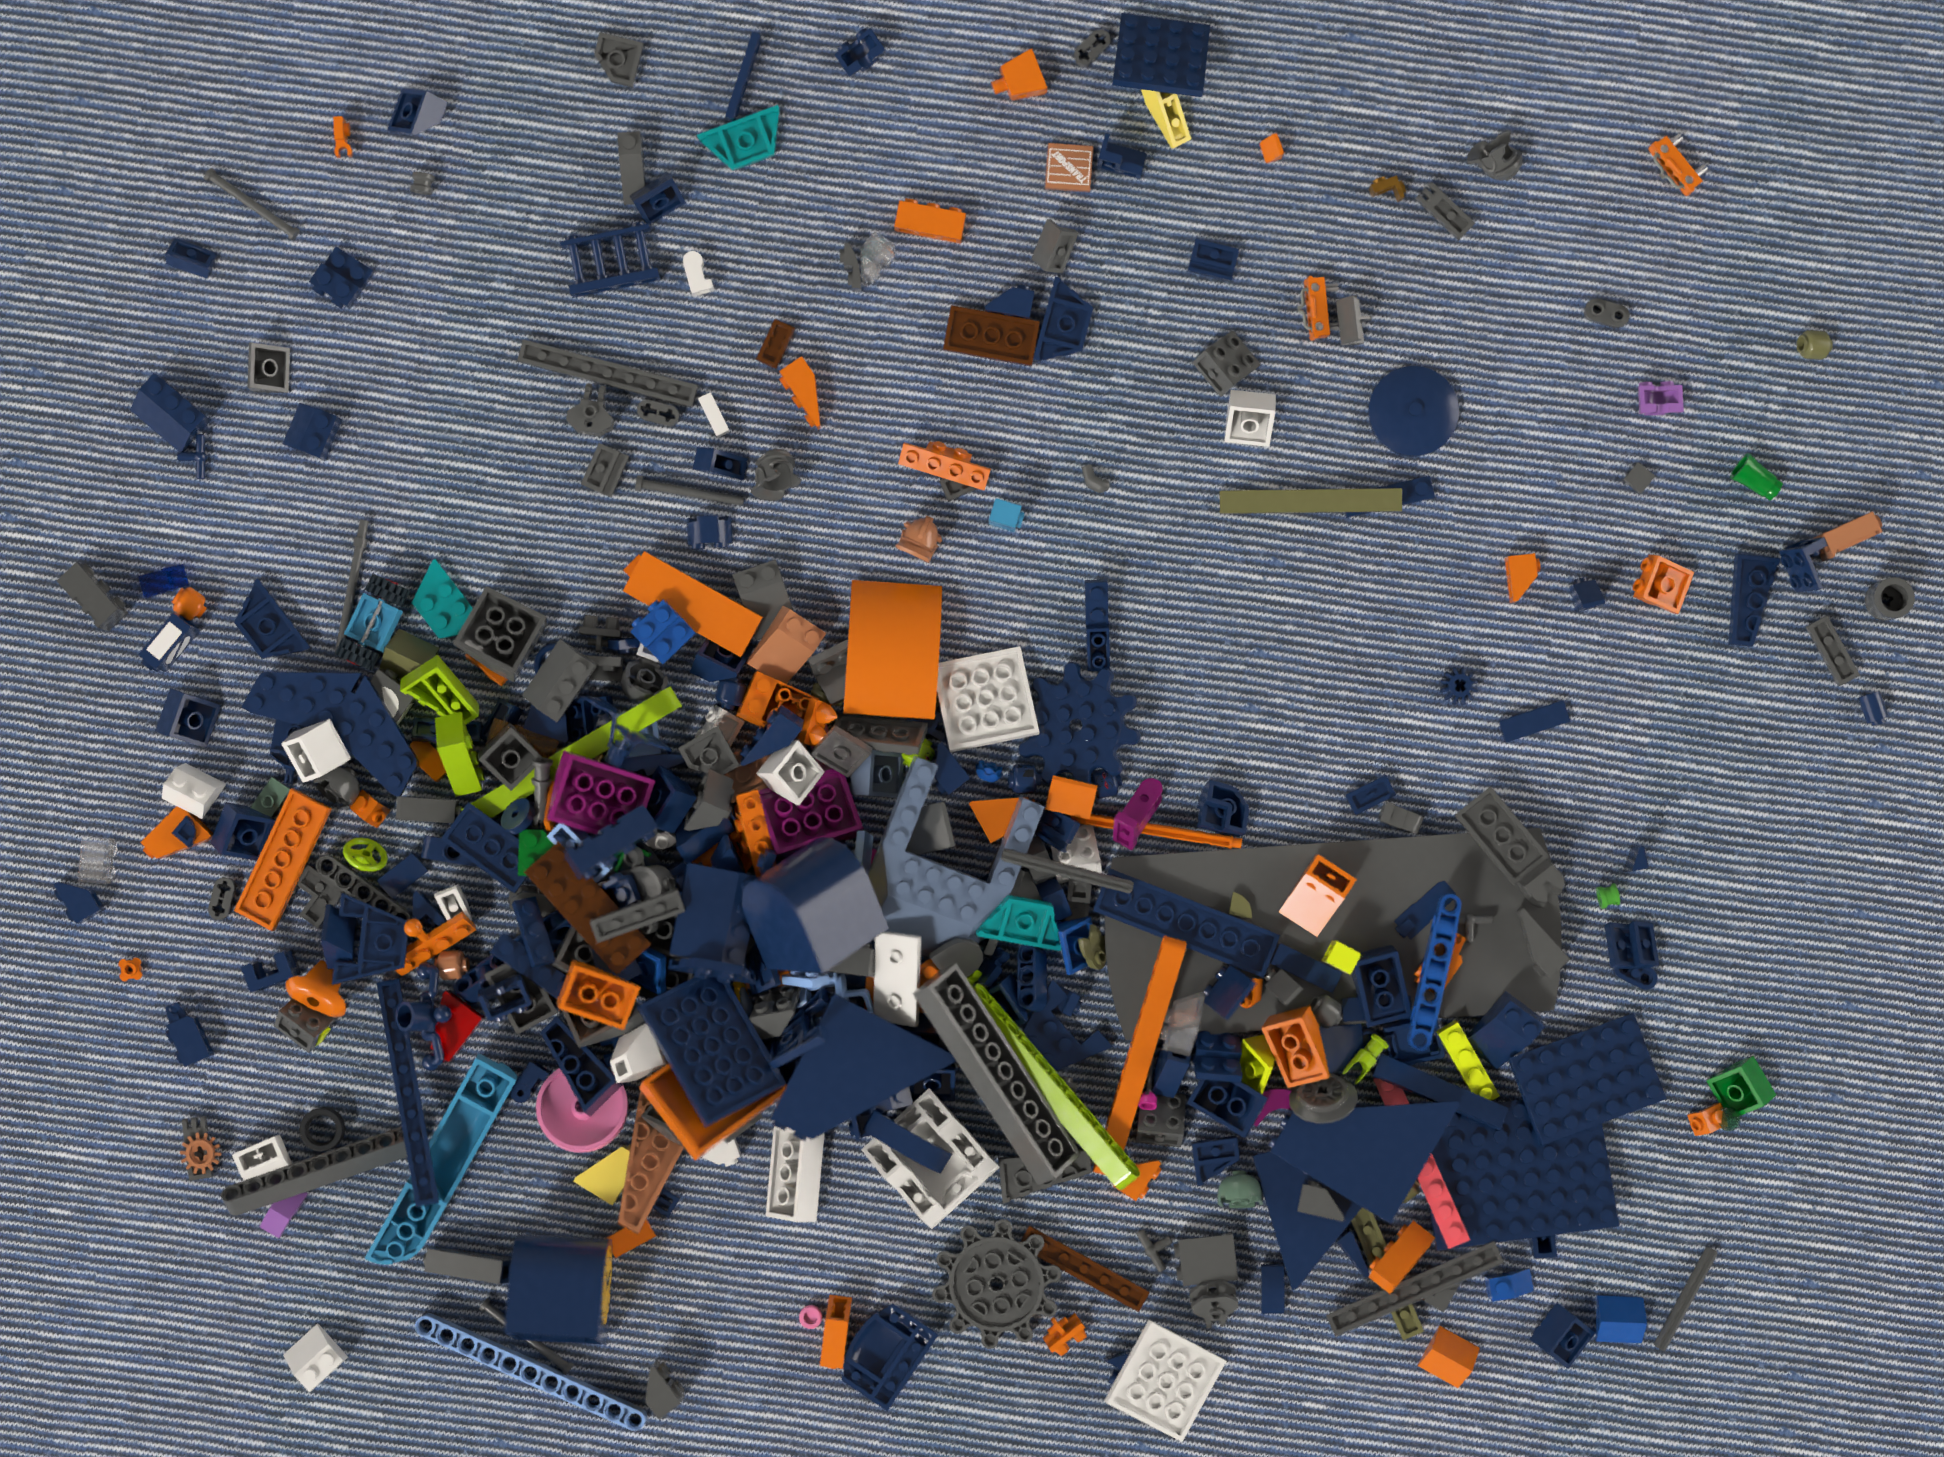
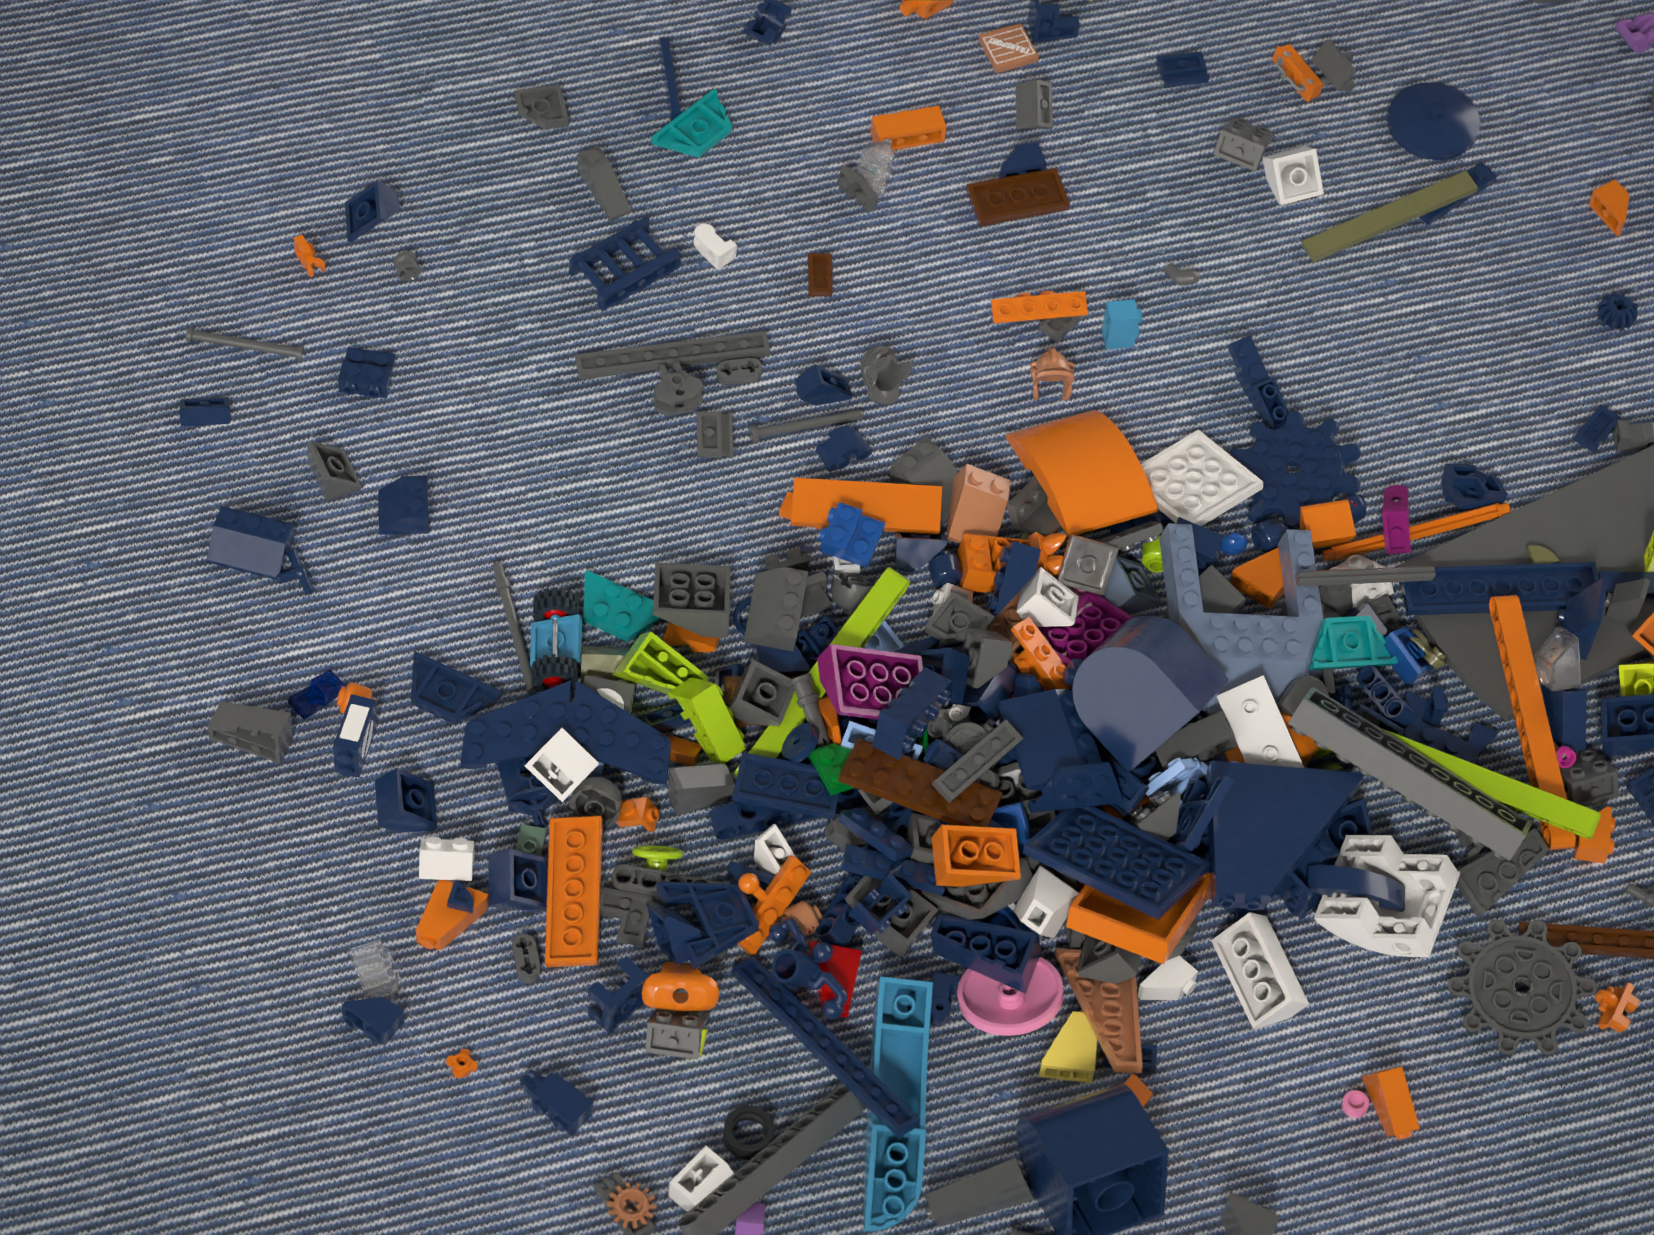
camera: 30 degrees left, 30 degrees down
dark blue slope [377,853,429,899] -> none
dark blue plant [578,696,672,767] -> none
dark blue plate [607,638,639,653] -> none
dark blue slope [630,173,686,225] -> none
white piece [698,392,730,438] -> none
orange slope [779,356,821,430] -> none
dark blue slope [842,1303,939,1411] -> none
dark blue wing [1033,276,1093,362] -> none
dark blue plate [1034,803,1081,853] -> none
dark blue plate [1191,1031,1242,1083] -> none
orange arm [1240,978,1263,1008] -> none
slope [1279,854,1357,937] -> none

